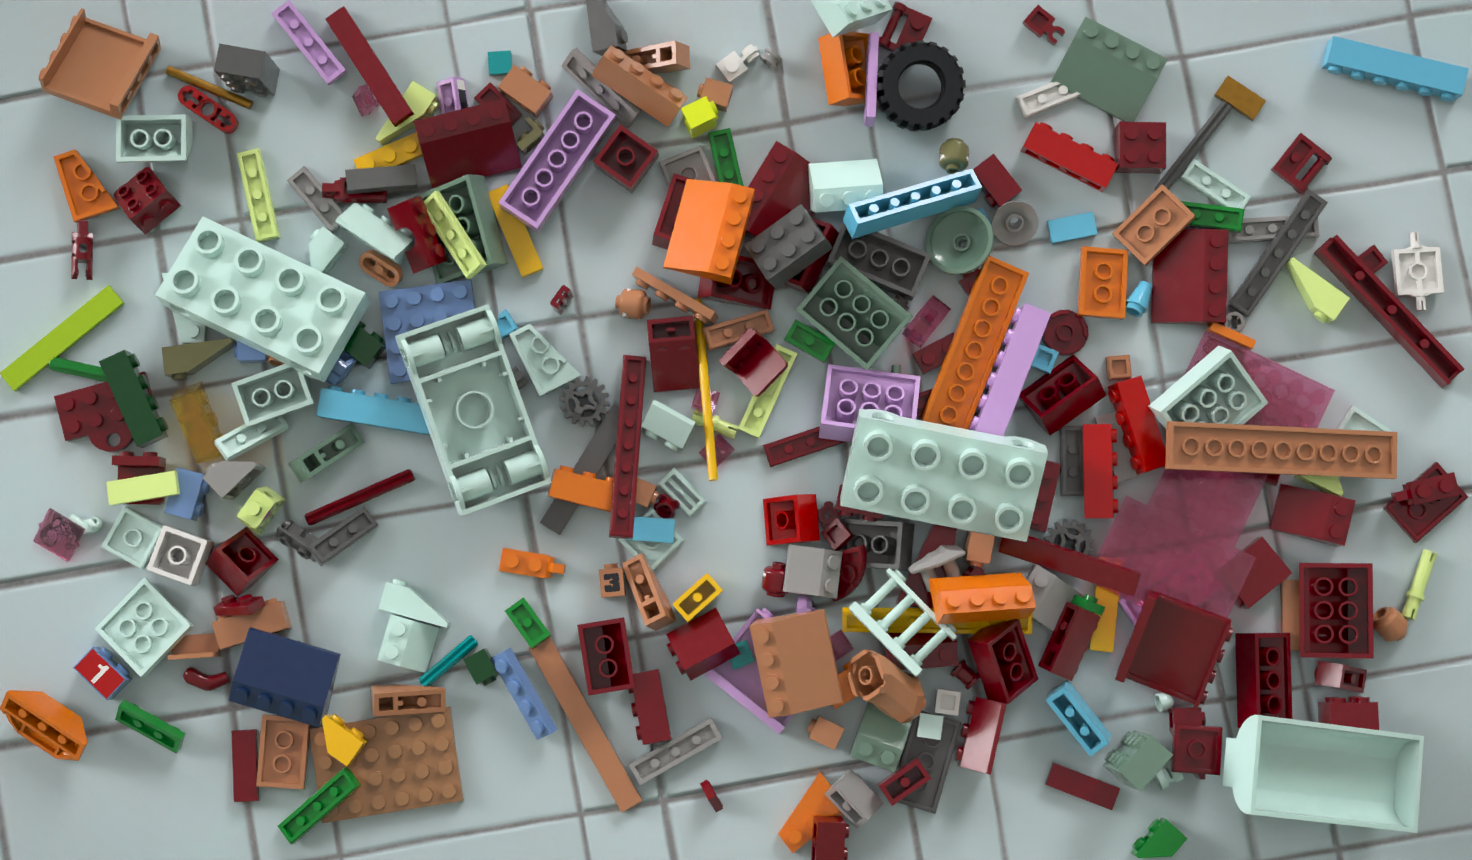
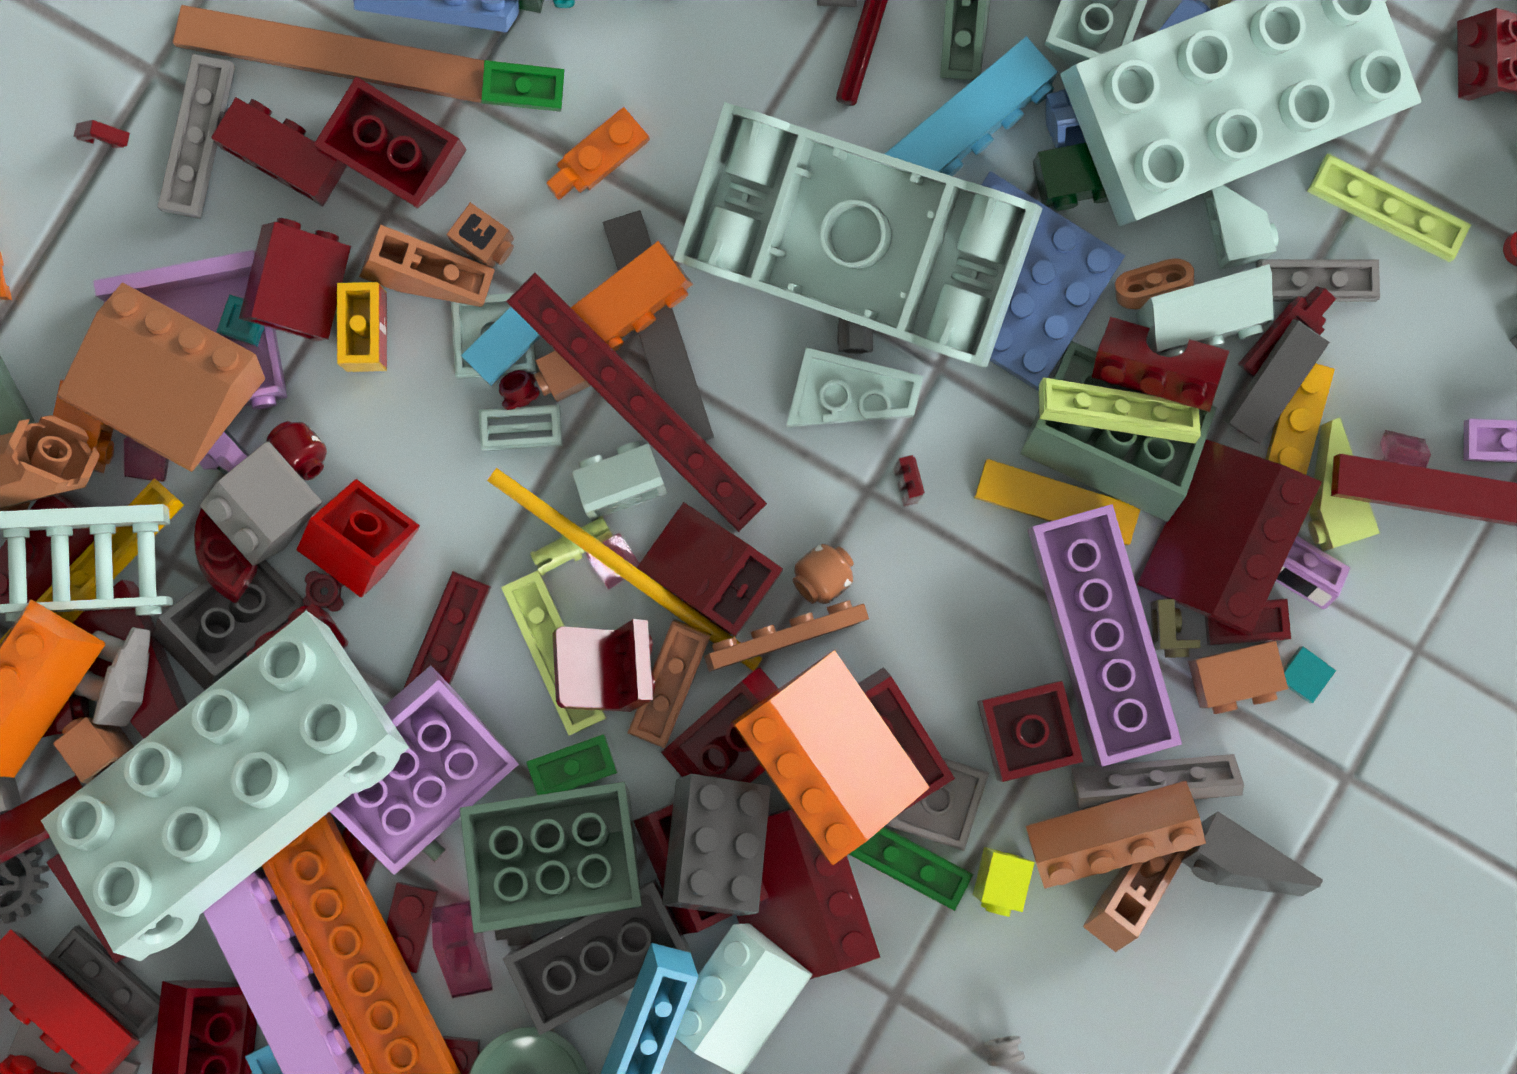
camera: 130 degrees right, 0 degrees up
medium azure tile [497,309,519,340] -> none
dark grey gear [559,376,610,427] -> none
nougat brick [697,78,733,112] -> none
clear pink slope [699,434,735,467] -> none
white plate [716,44,760,84] -> none
nougat brick [806,716,845,750] -> none
dark red plate [821,518,854,551] -> none

